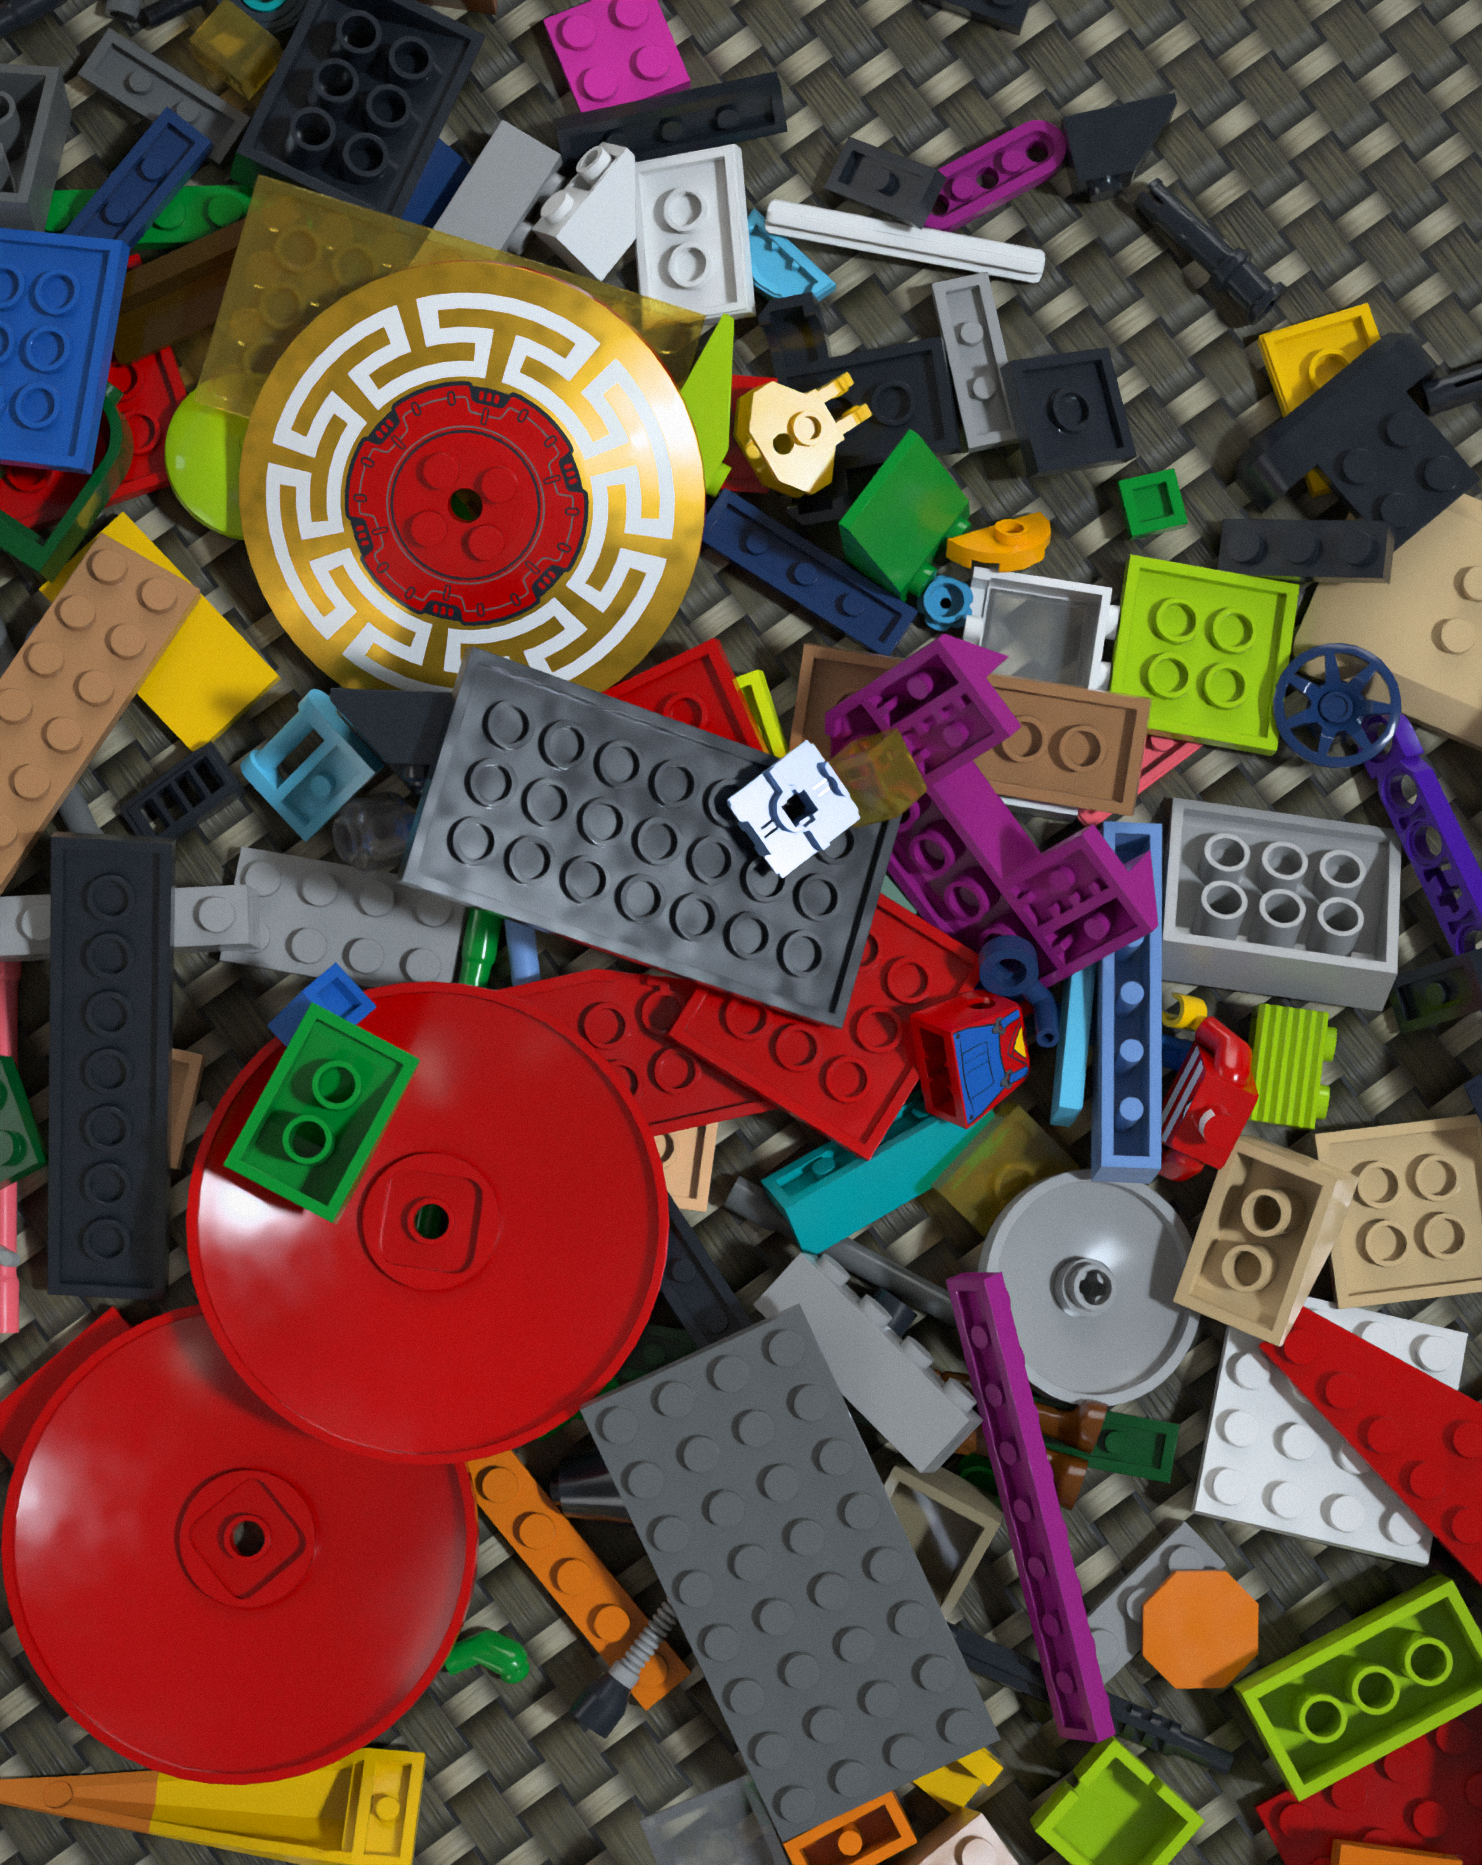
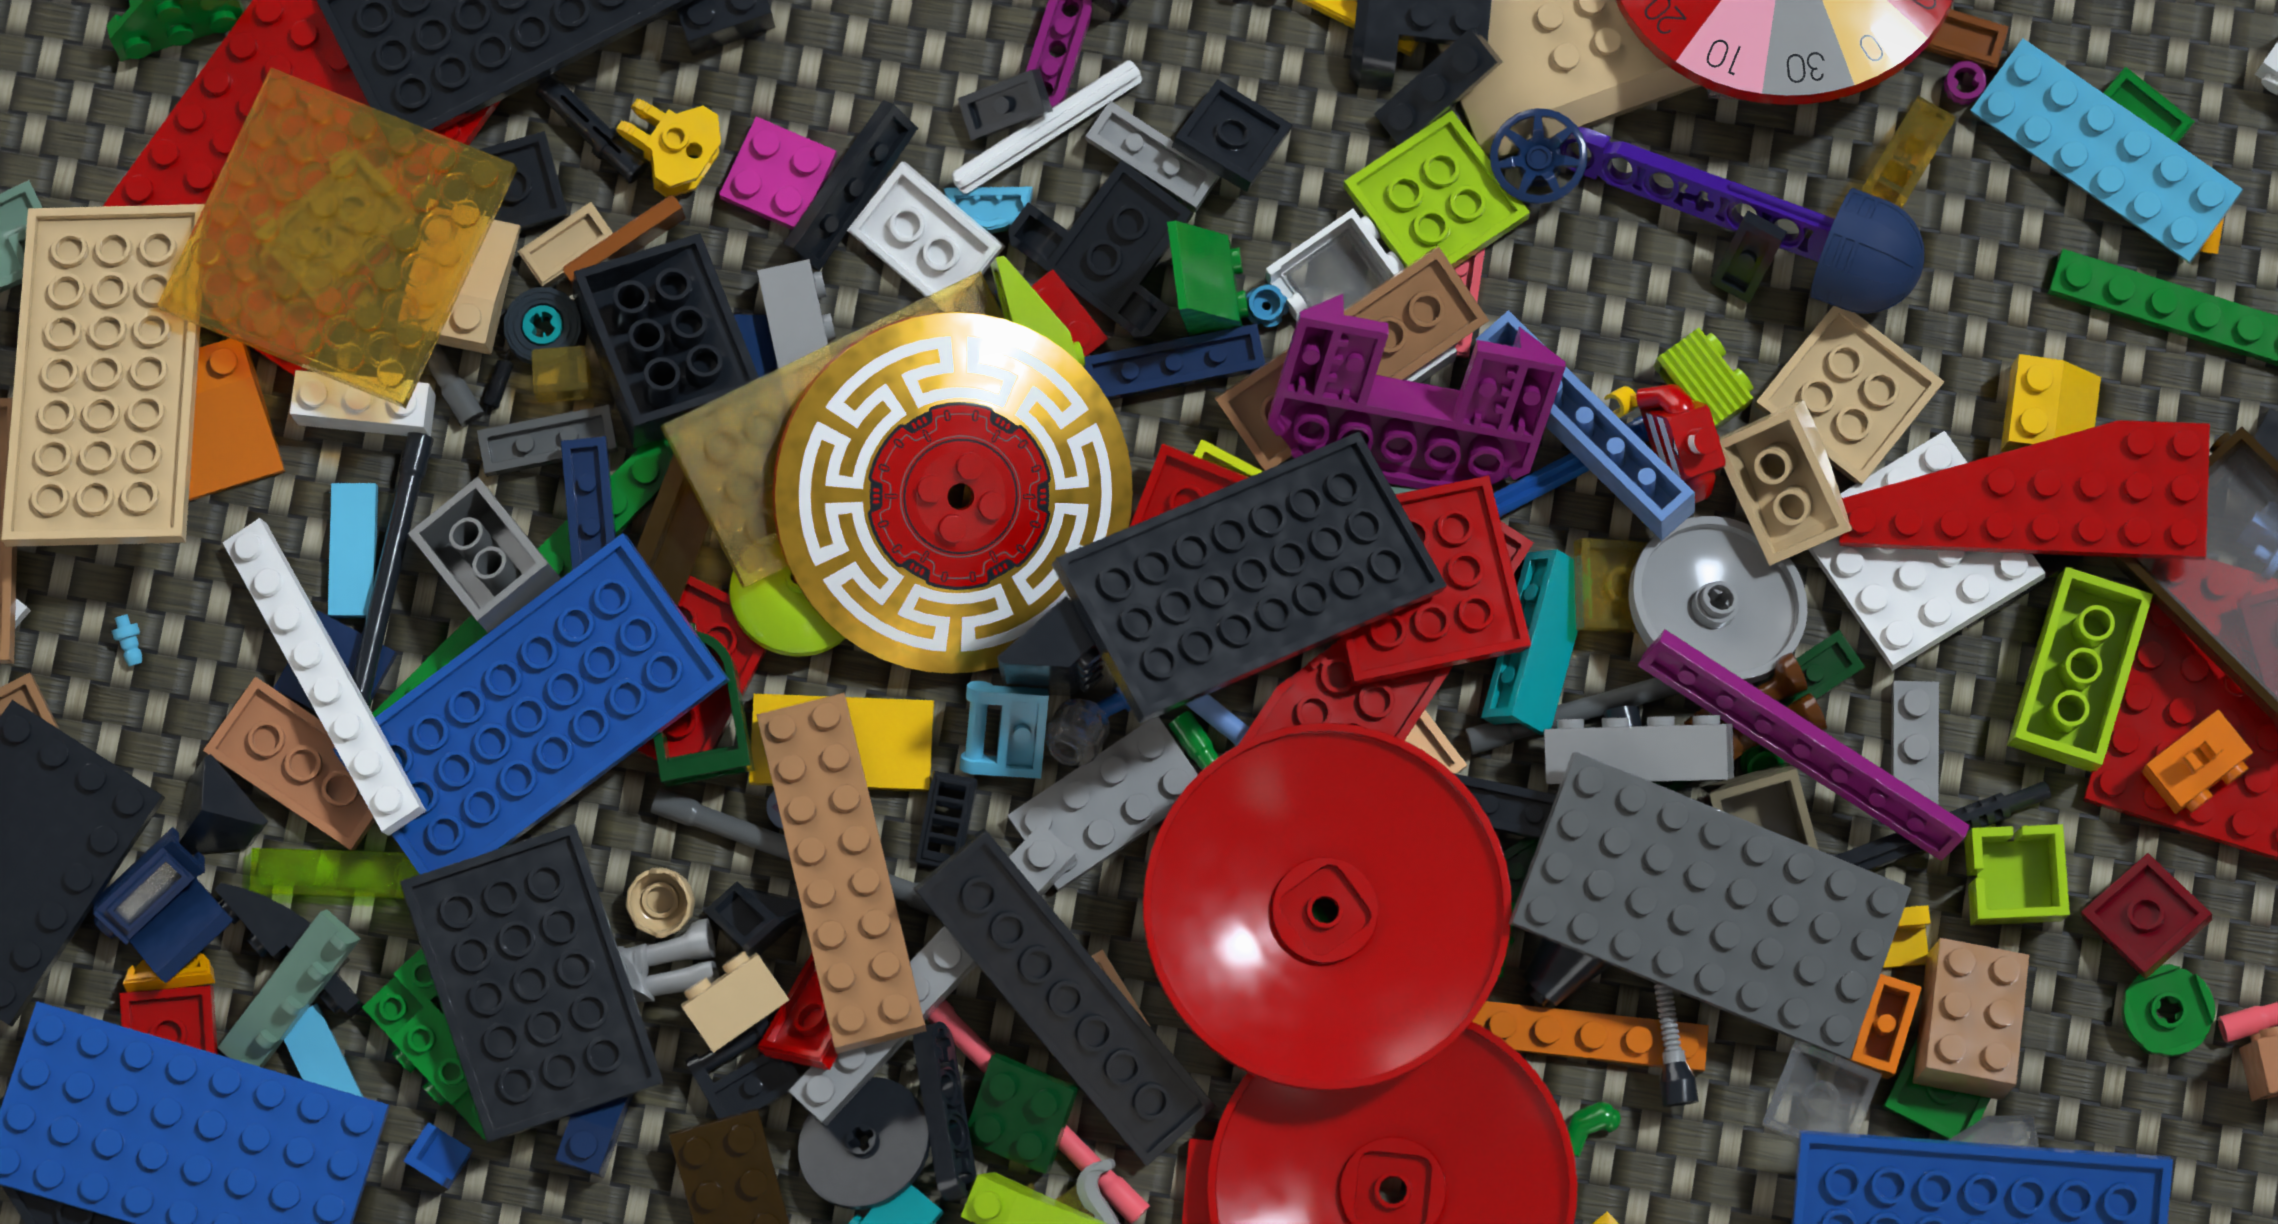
camera: 45 degrees left, 5 degrees down
green slope [223,1002,421,1225] -> none
blue panel [267,962,377,1047] -> none
white slope [531,142,637,282] -> none
piece [727,740,860,878] -> none
hinge [733,372,872,499] -> none
clear yellow panel [828,728,927,828] -> none
red torso [910,989,1035,1129] -> none
light orange plate [946,511,1051,573] -> none
dark blue plate [978,935,1060,1048] -> none
medium azure tile [1050,962,1096,1127] -> none
green plate [1116,468,1188,541] -> none
orange piece [1141,1569,1259,1689] -> none
light grey slope [1162,797,1401,1011] -> none

